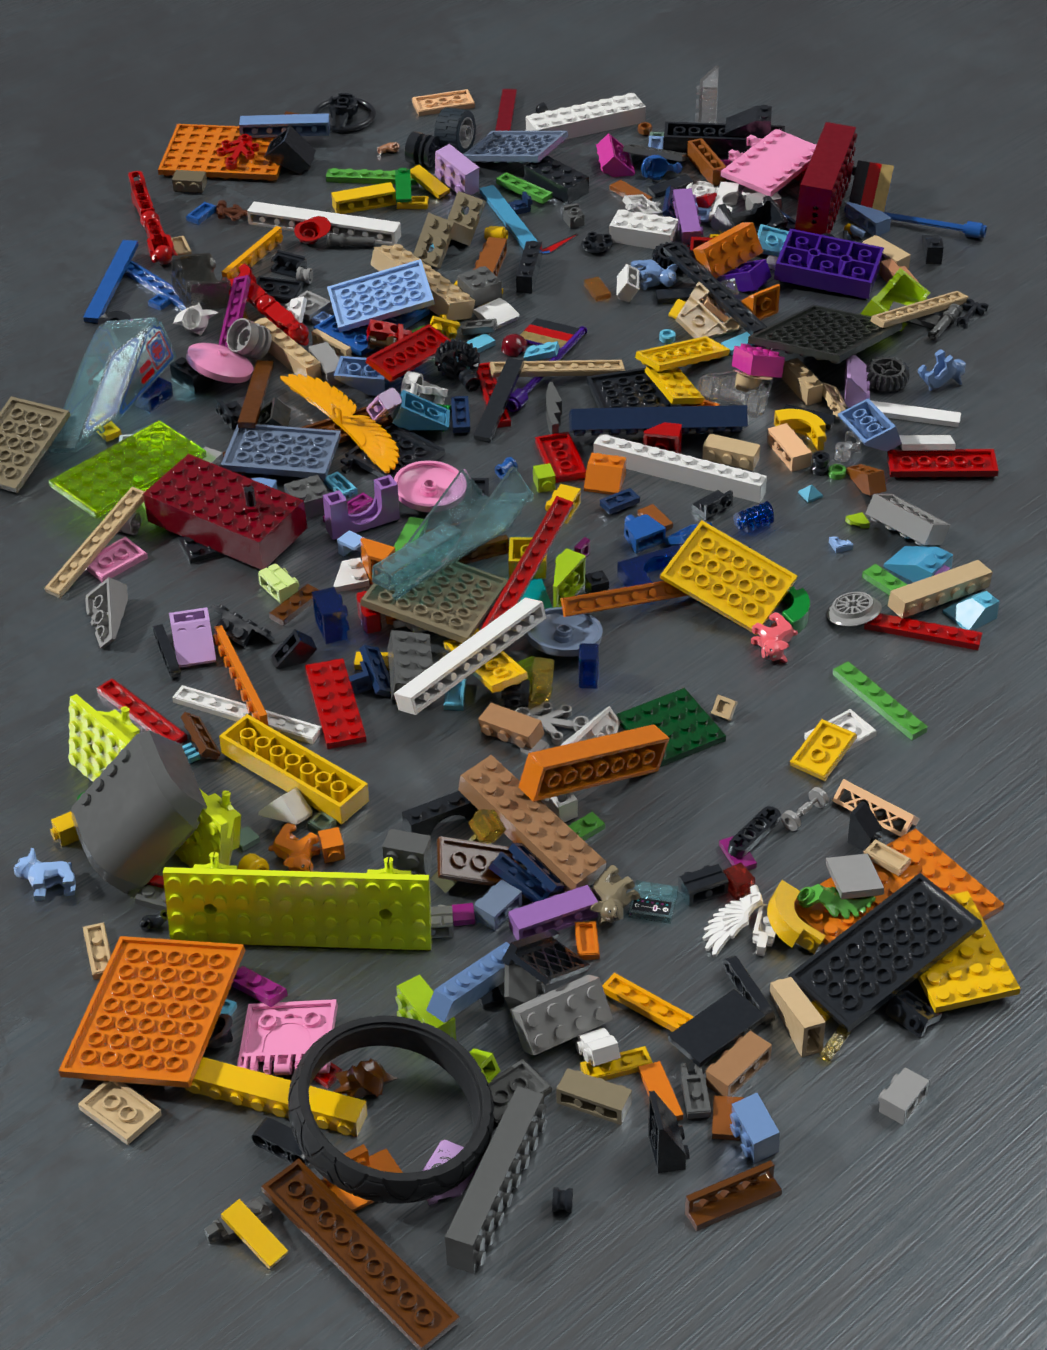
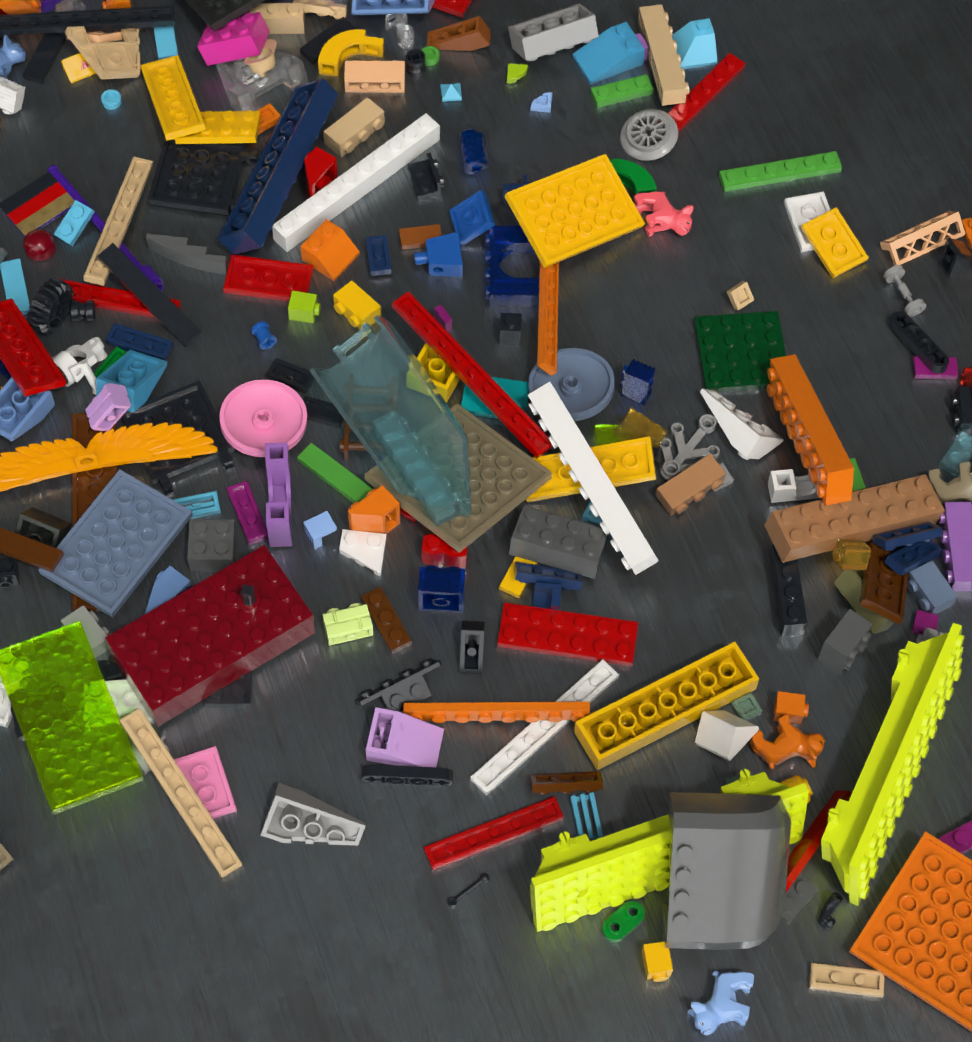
camera: 70 degrees left, 20 degrees up
lime slope [553,548,586,608] -> none

